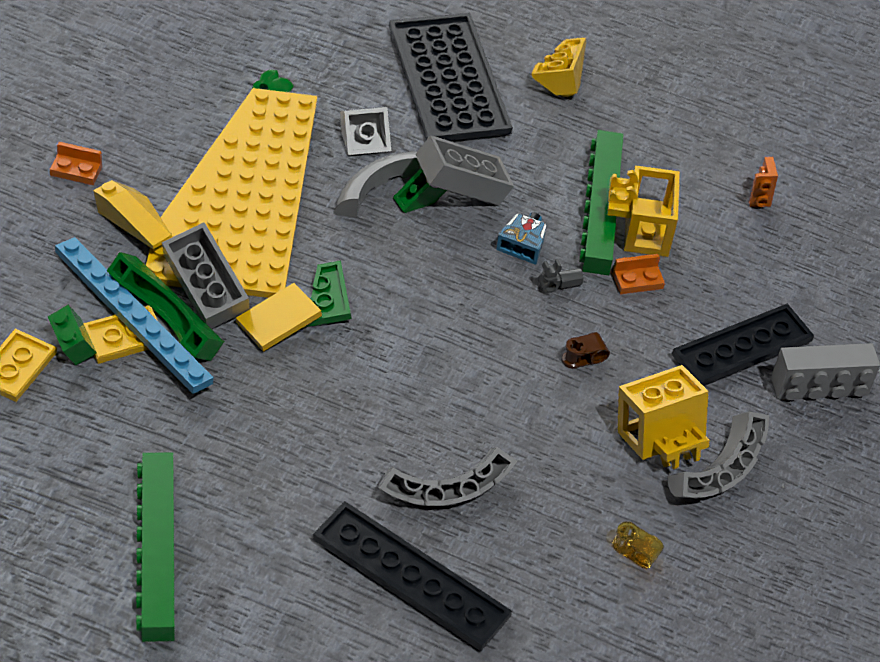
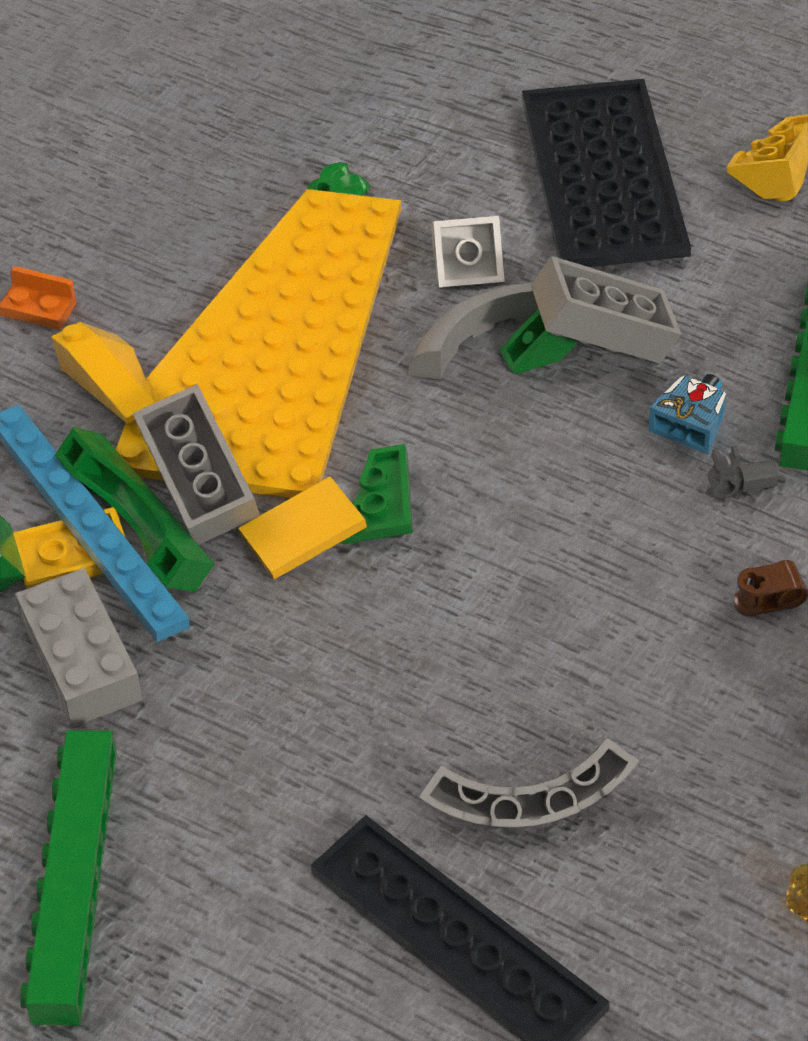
camera: 15 degrees right, 0 degrees up
none -> light grey brick [15,568,143,728]

